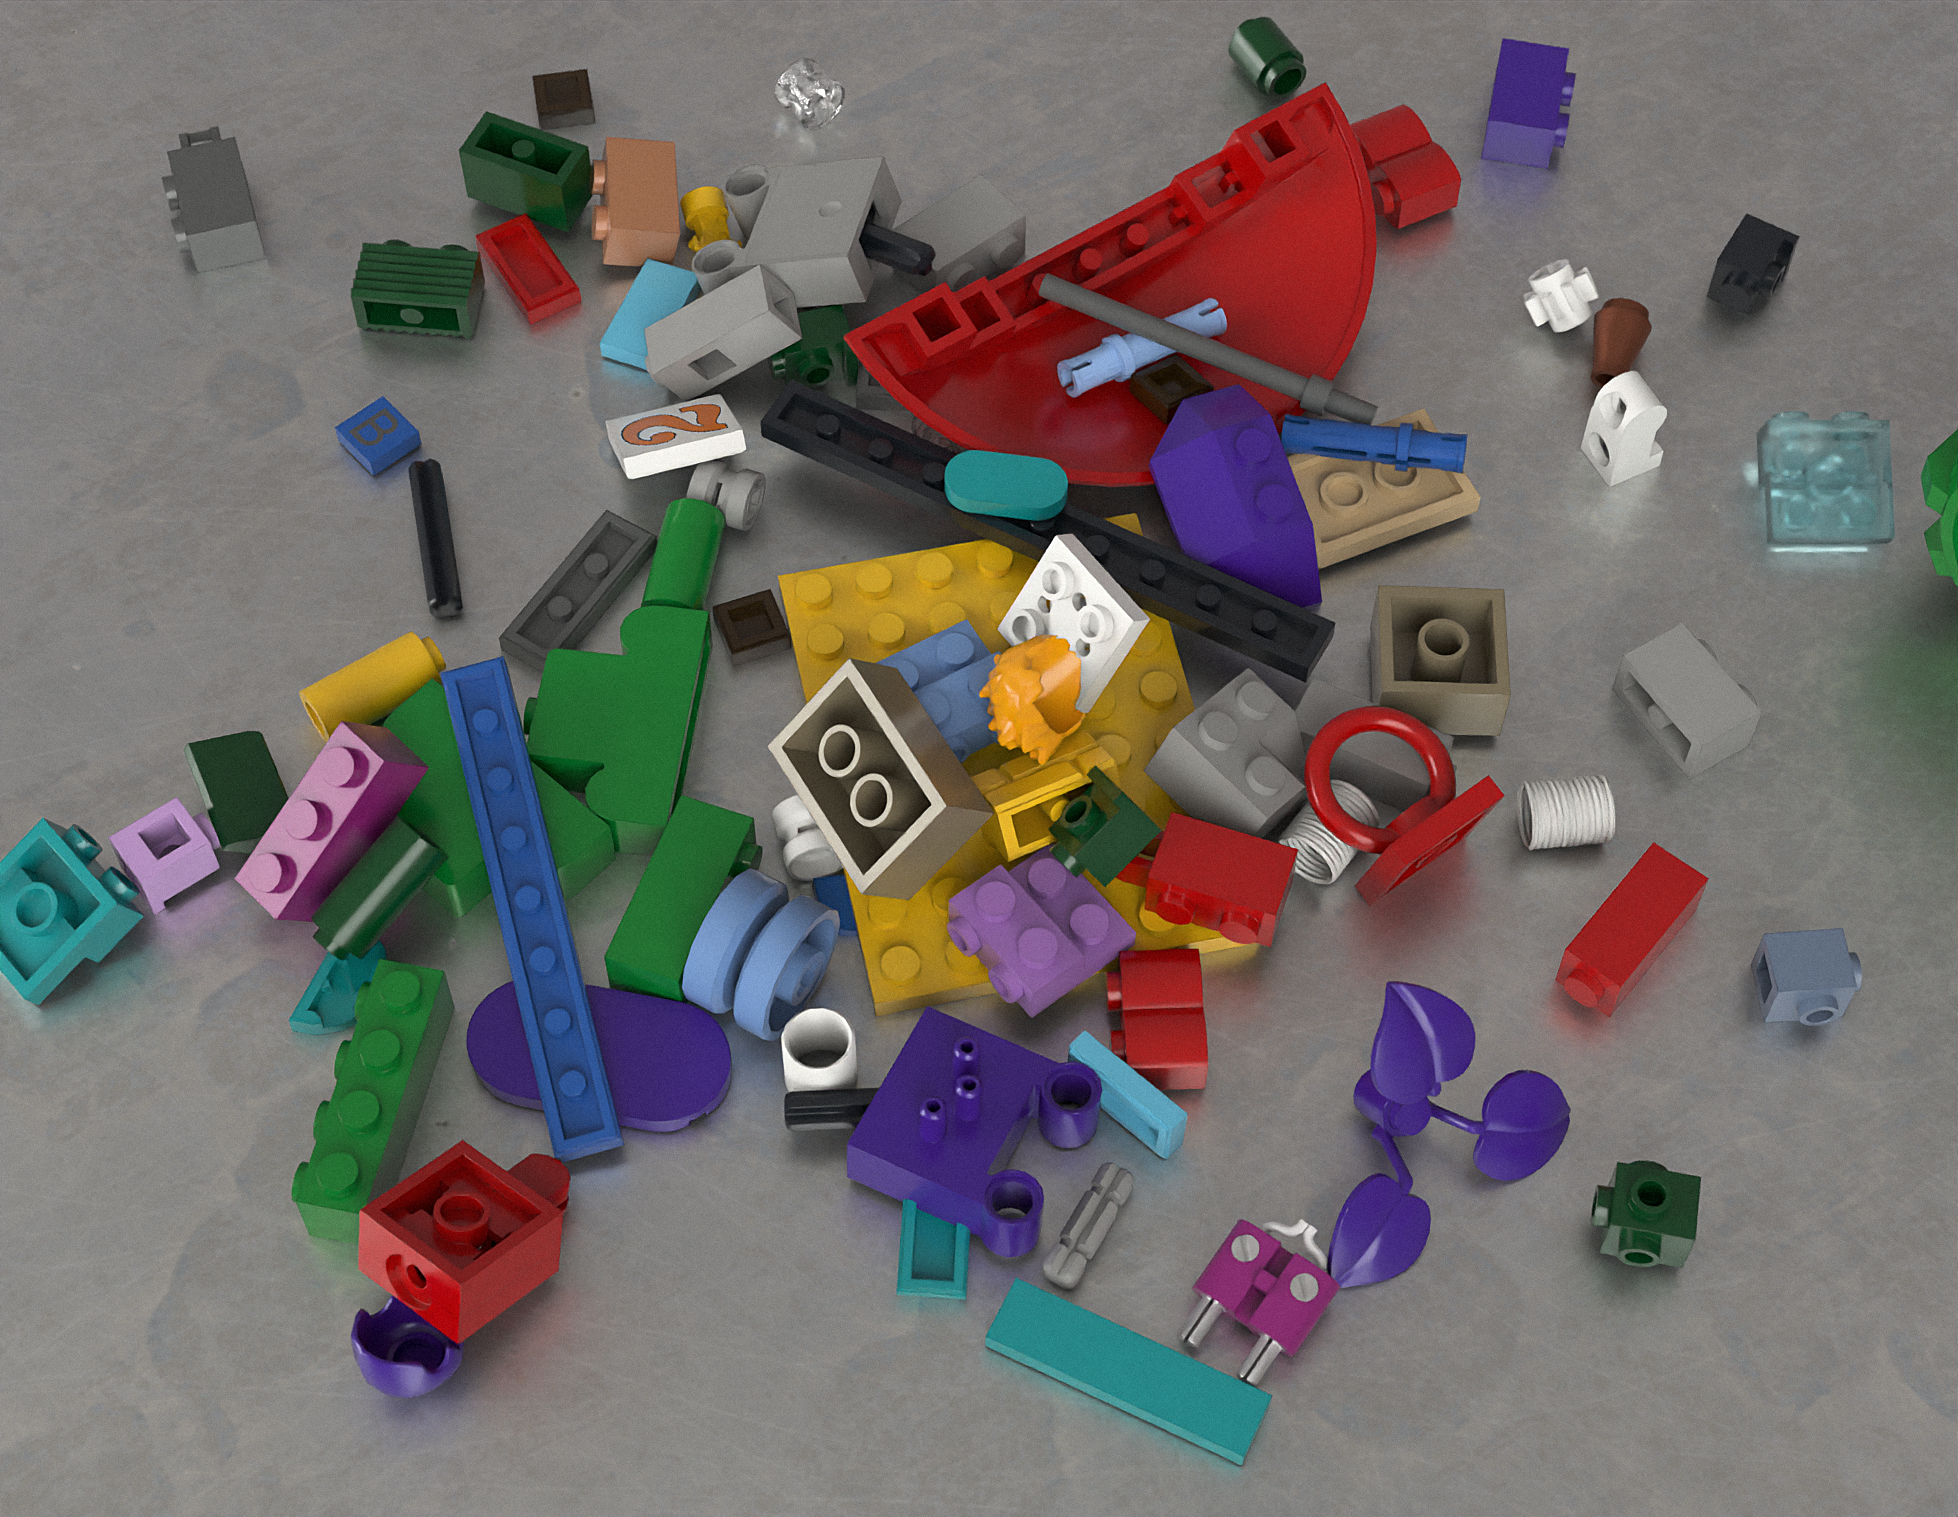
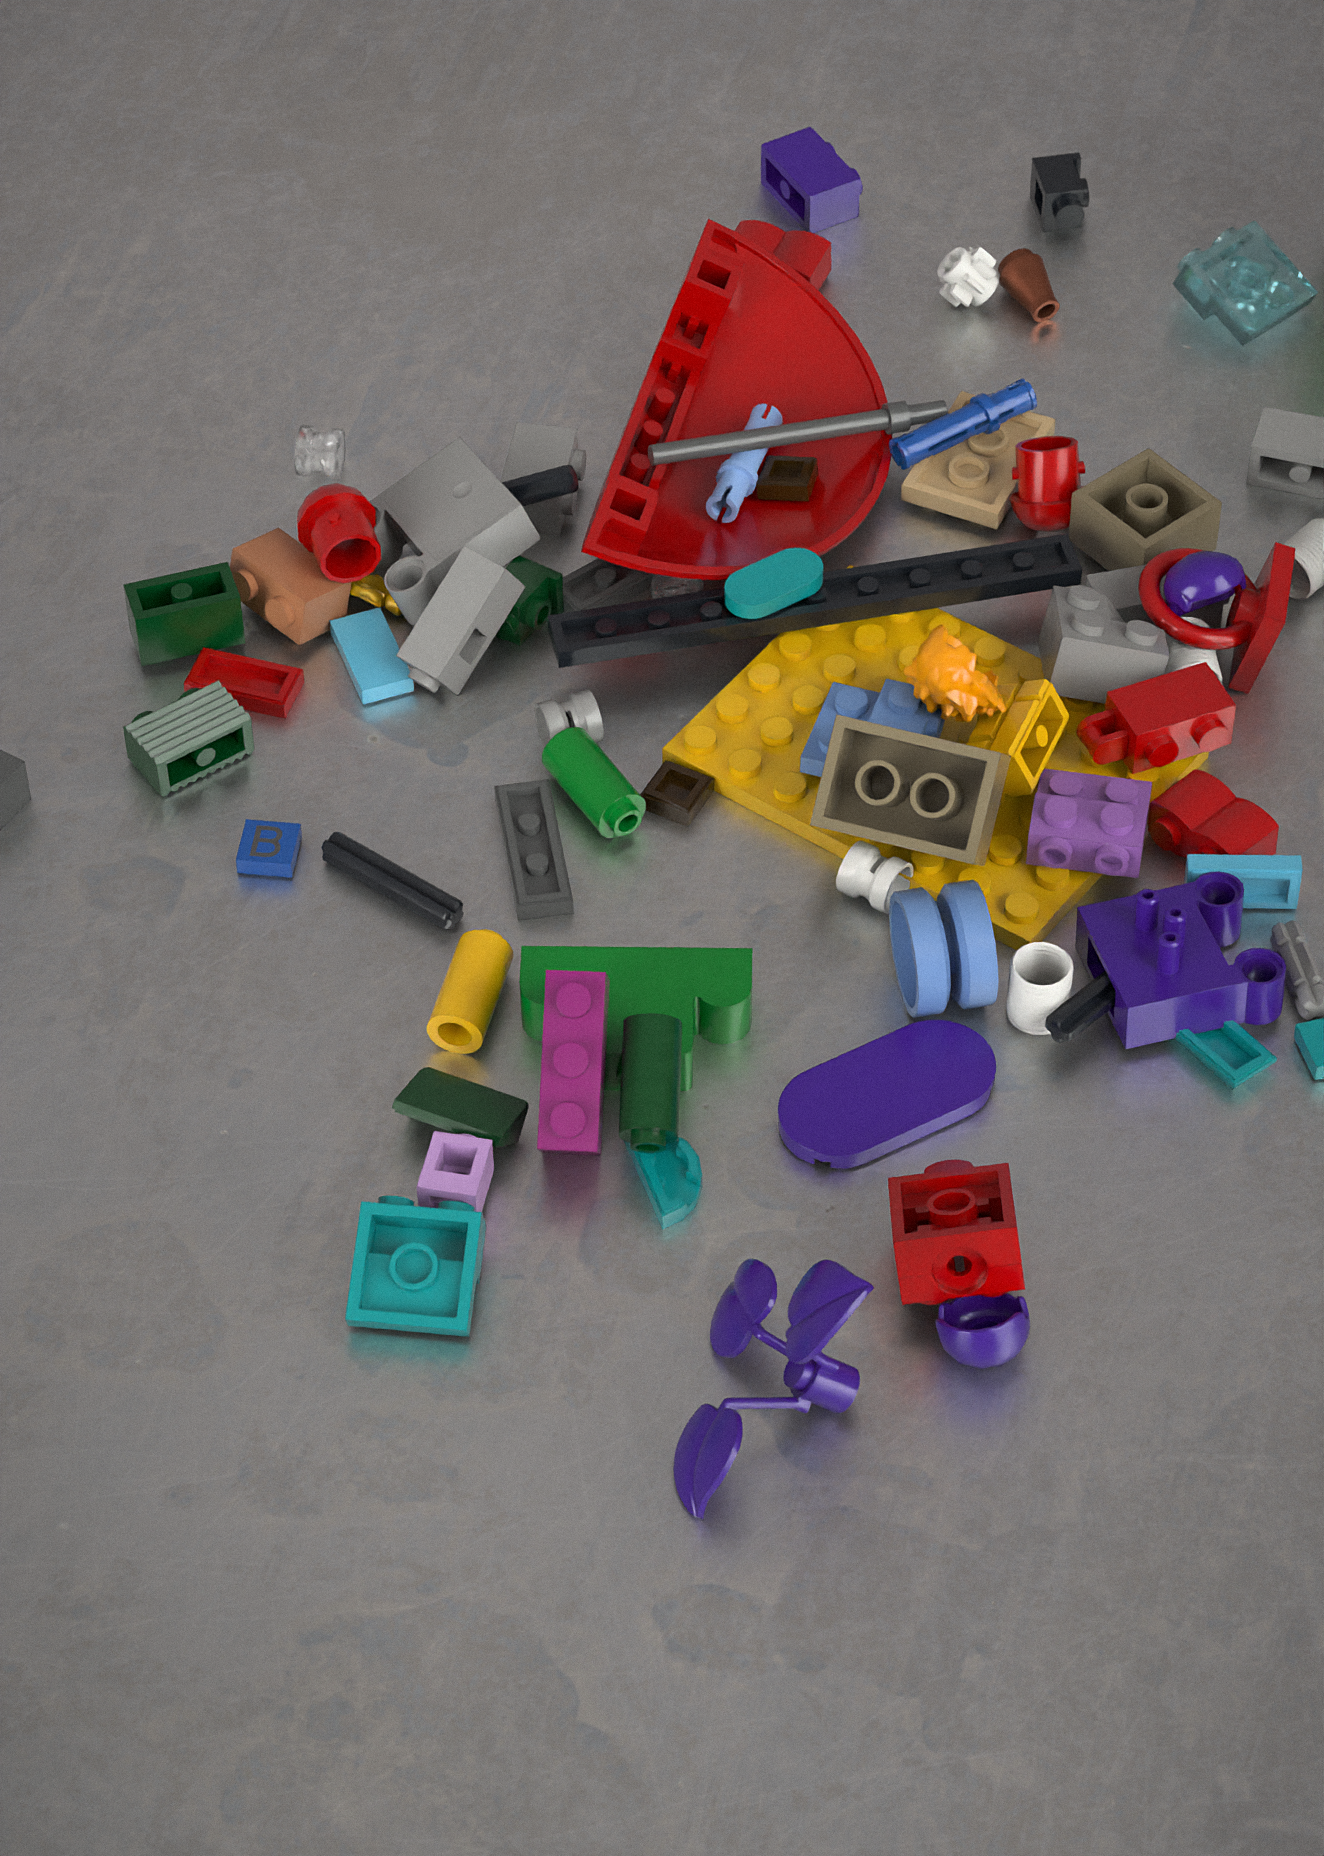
camera: 40 degrees left, 10 degrees down
green brick [291,958,455,1245] -> none
blue tile [441,656,625,1163] -> none
green brick [523,605,713,856] -> none
dark brown tile [532,69,596,130] -> none
green brick [604,795,763,1003] -> none
white tile [605,394,746,479] -> none
white plate [997,534,1150,713] -> none
dark green brick [1048,765,1161,887] -> none
dark purple wedge [1148,384,1322,610] -> none
dark green brick [1228,17,1307,99] -> none
white leg [1580,371,1667,487] -> none
none -> red piece [297,483,381,583]
none -> dark purple plant [673,1258,874,1520]
none -> red piece [1009,436,1086,532]
none -> dark purple hair [1163,550,1246,616]

